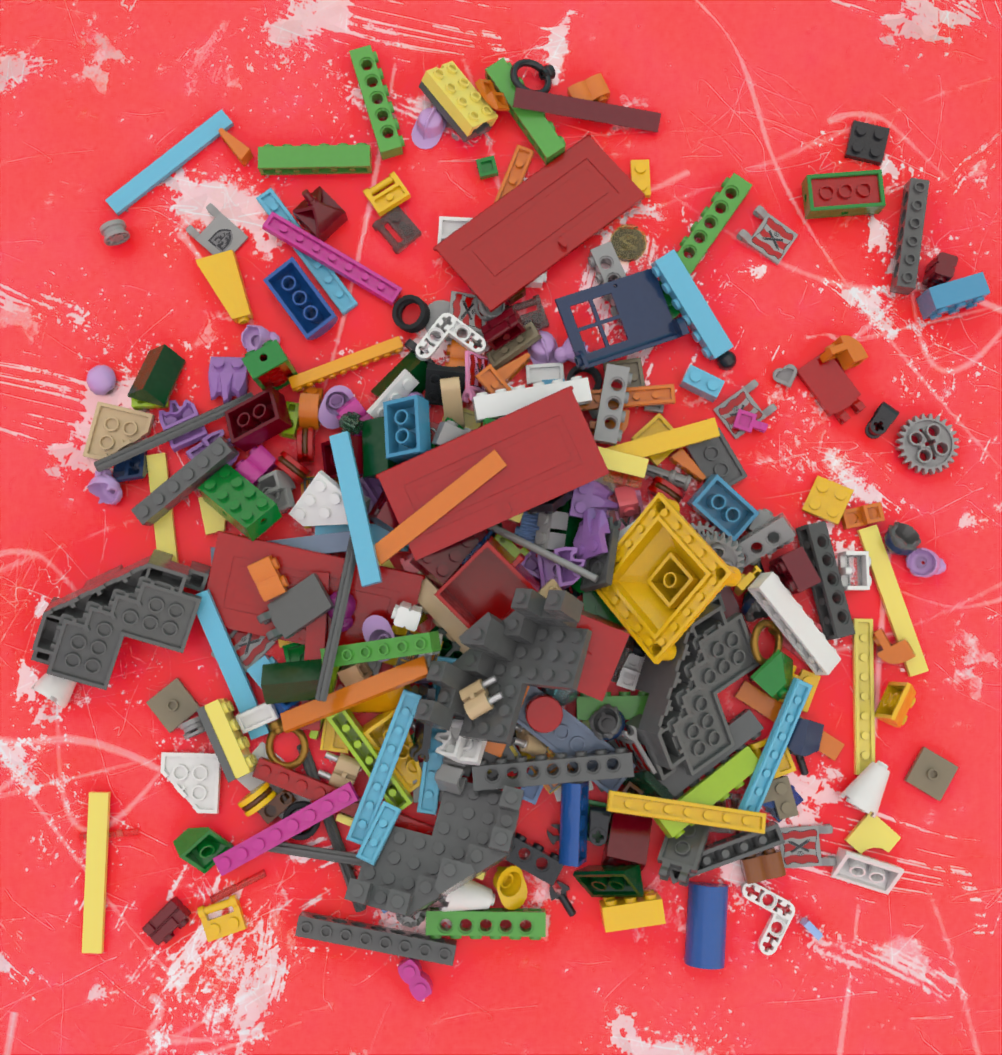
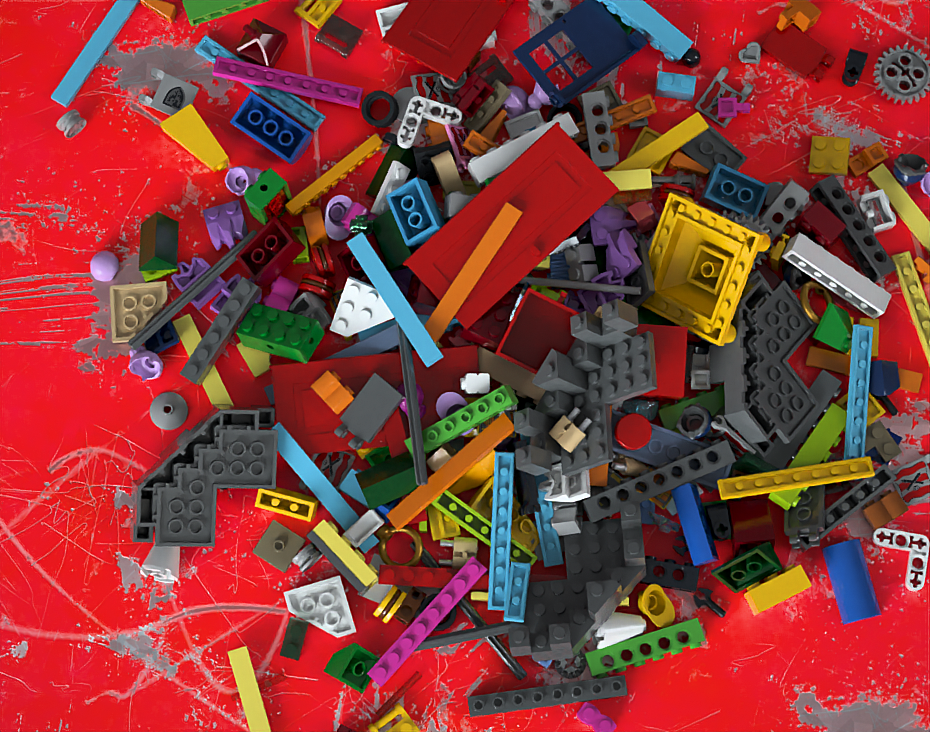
camera: 15 degrees left, 5 degrees down
none -> light grey dish [150,392,188,430]
none -> yellow brick [255,487,319,522]
none -> clear green plate [280,617,310,661]
none -> clear light blue plate [648,511,680,534]

